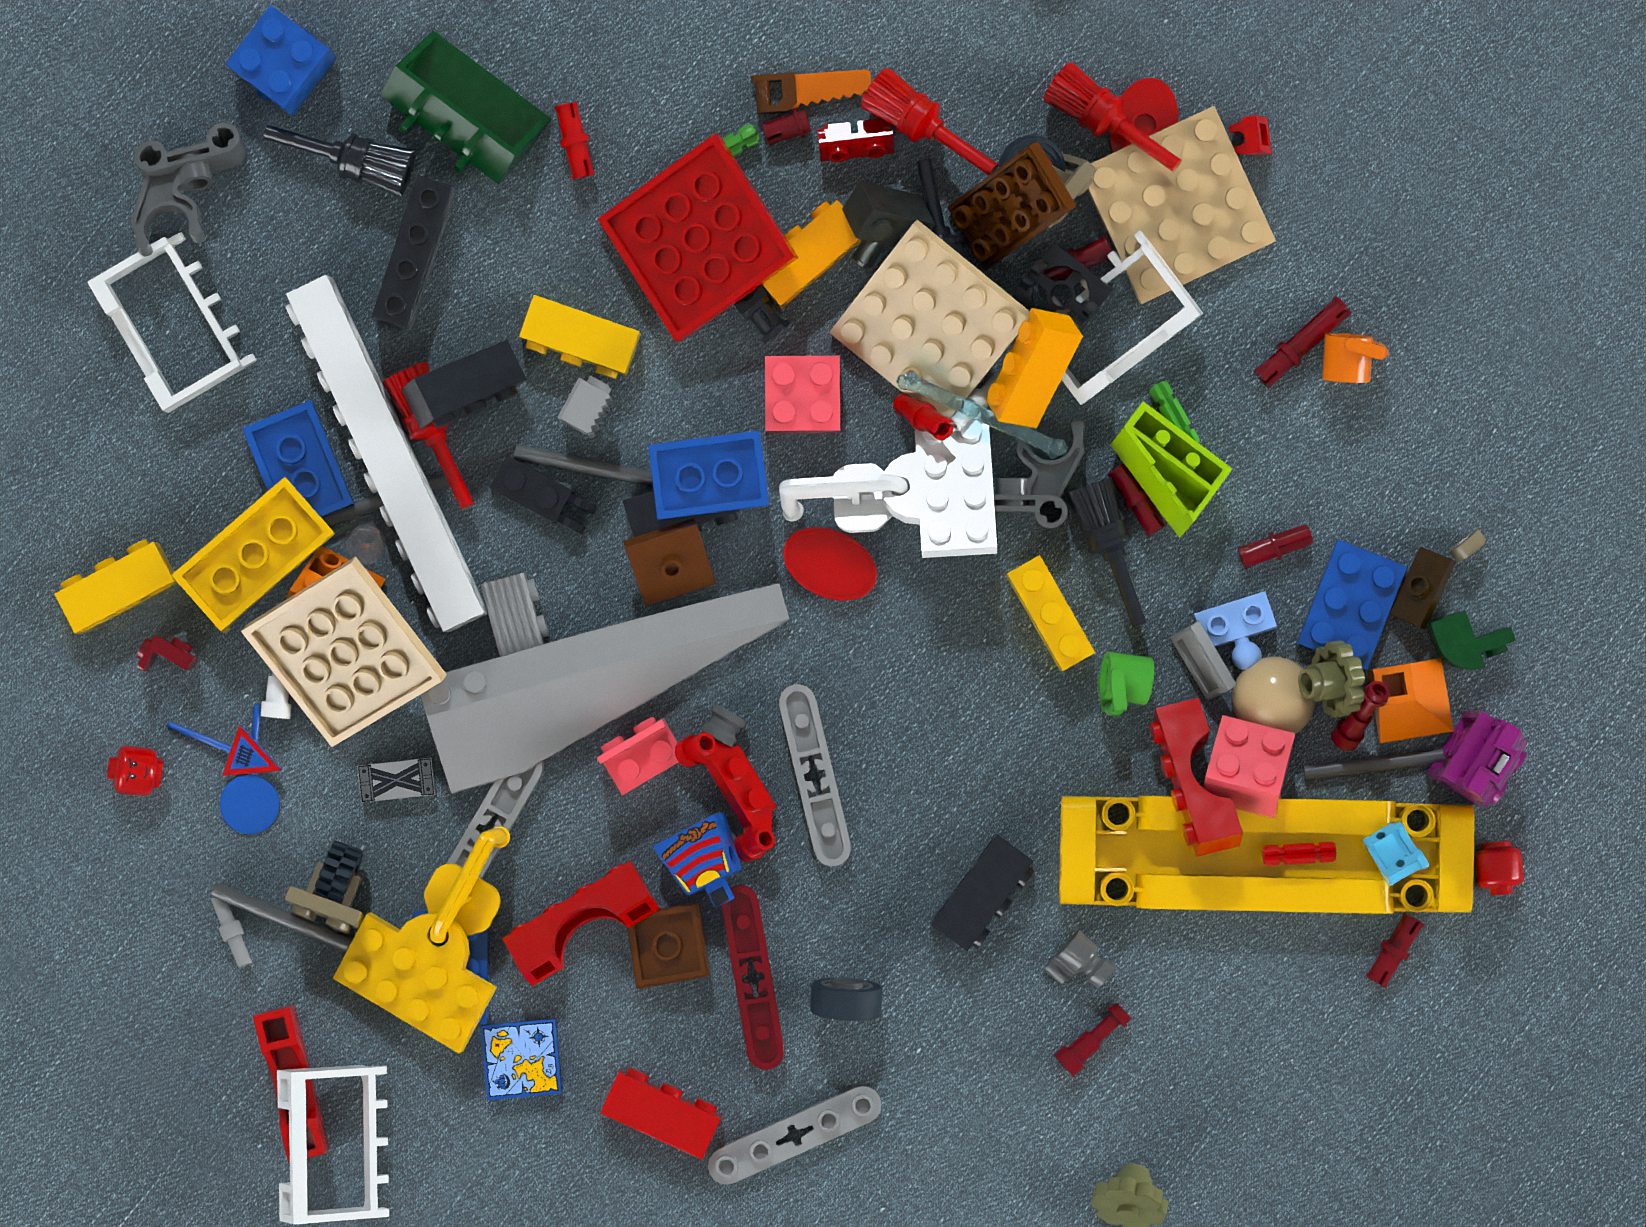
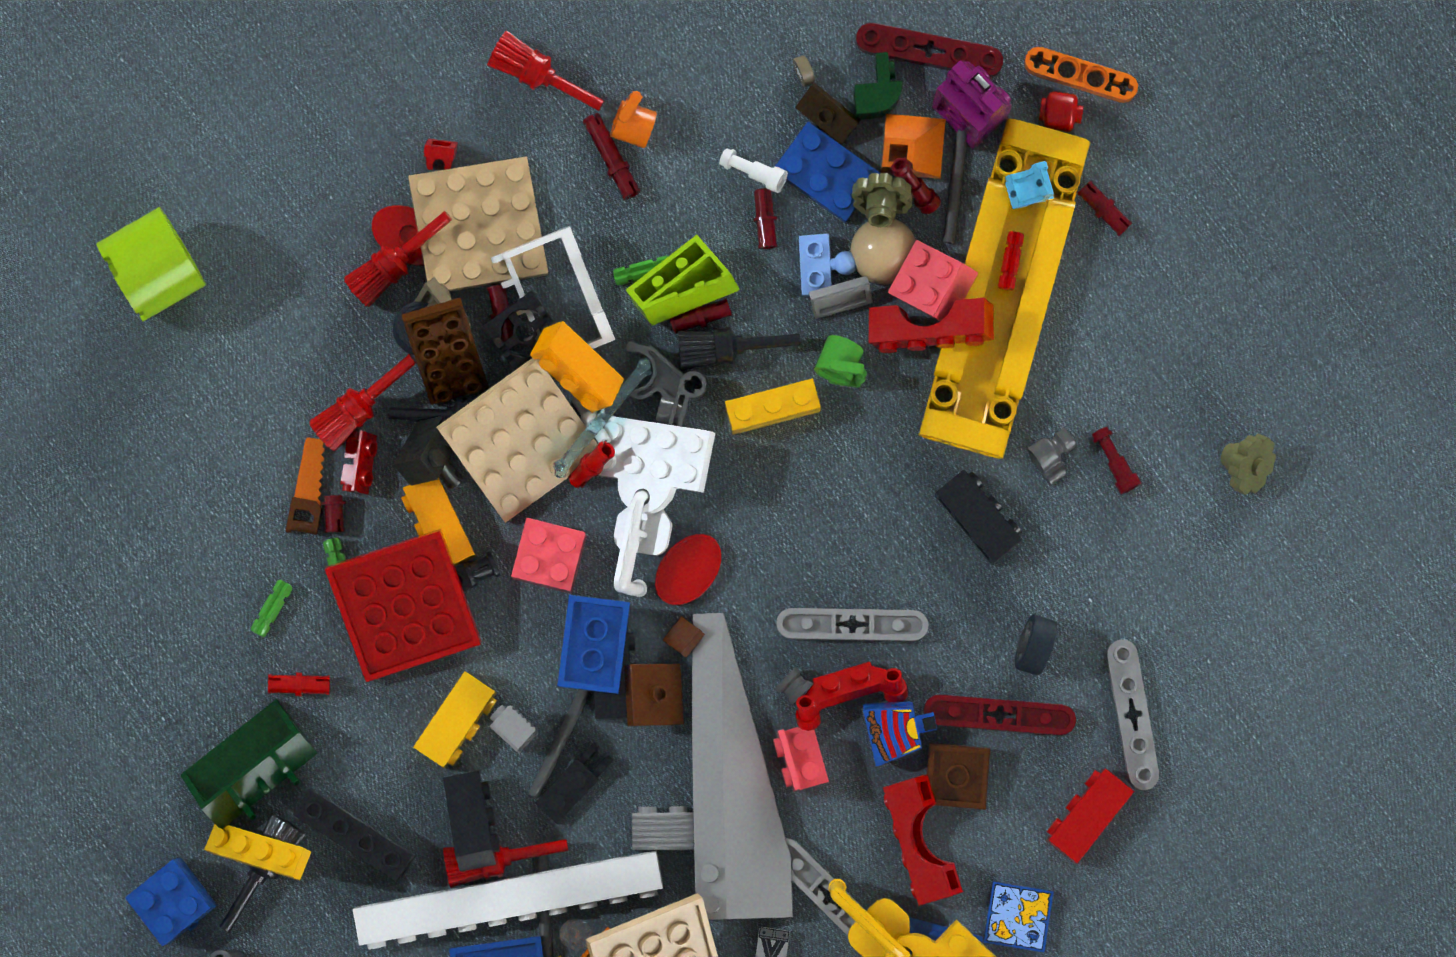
camera: 75 degrees left, 5 degrees down
none -> yellow plate [204,824,311,881]
none -> bright green axle [251,580,292,637]
none -> red piece [487,31,605,111]
none -> reddish brown tile [663,616,705,658]
none -> white piece [719,148,788,193]
none -> dark red piece [856,23,1003,78]
none -> orange beam [1024,47,1138,103]

